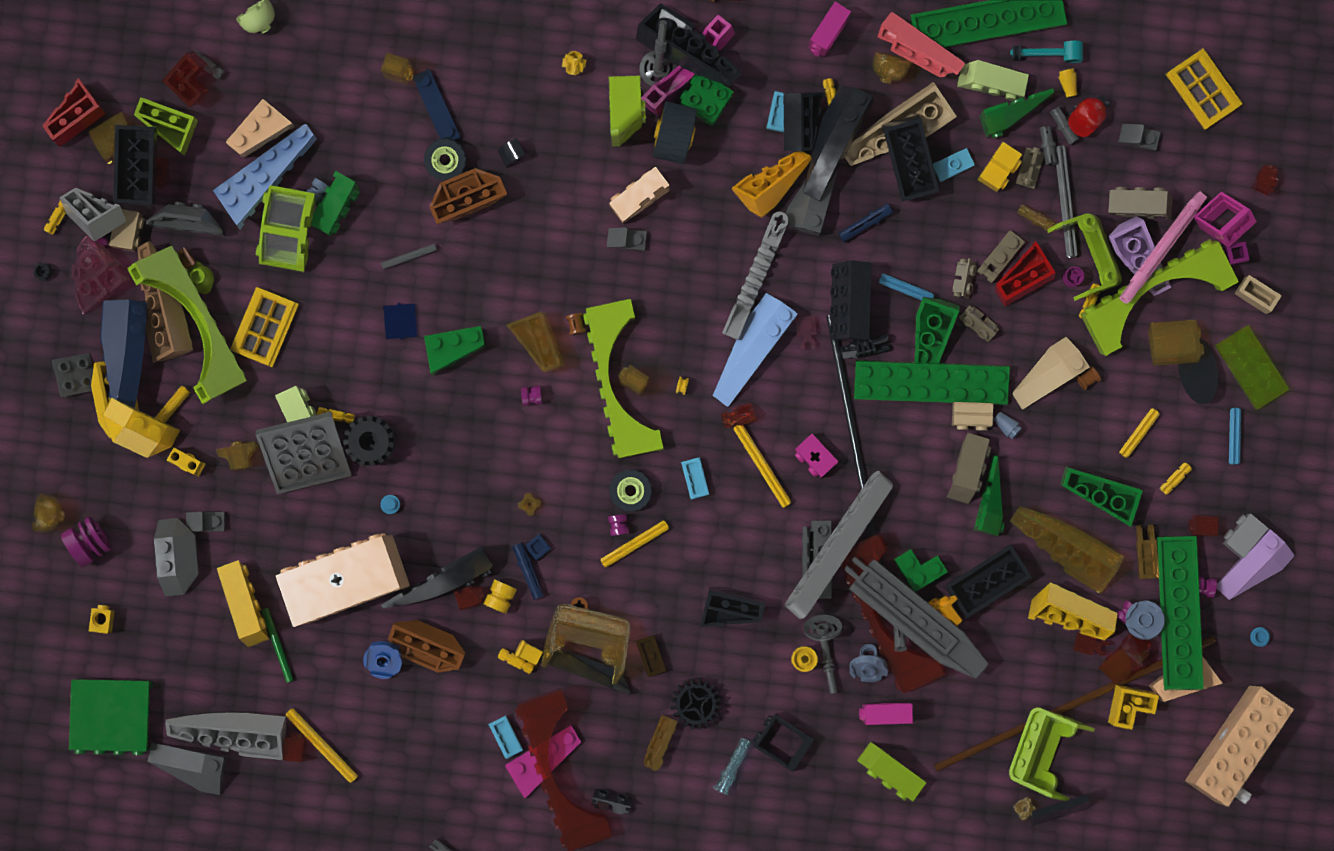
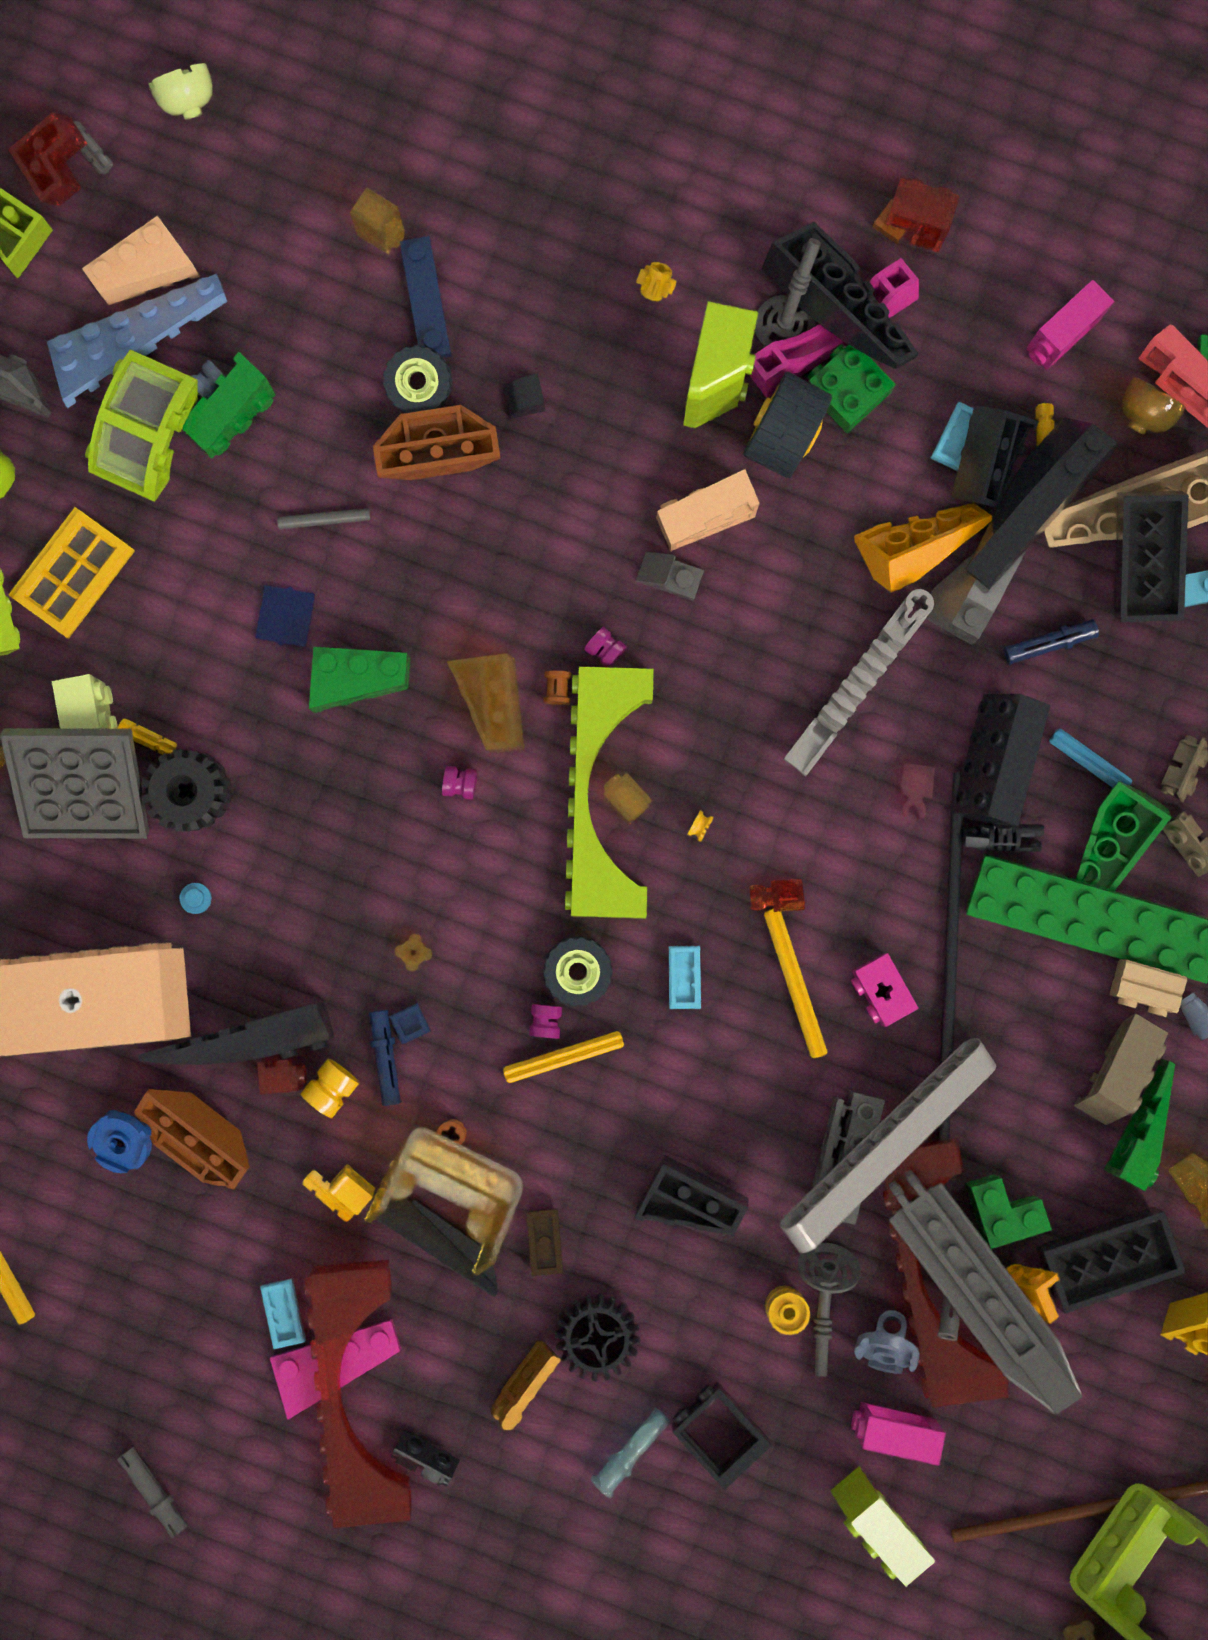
camera: 15 degrees right, 0 degrees up
light blue wedge [713,293,797,407] -> none
none -> magenta wheel [584,626,627,668]

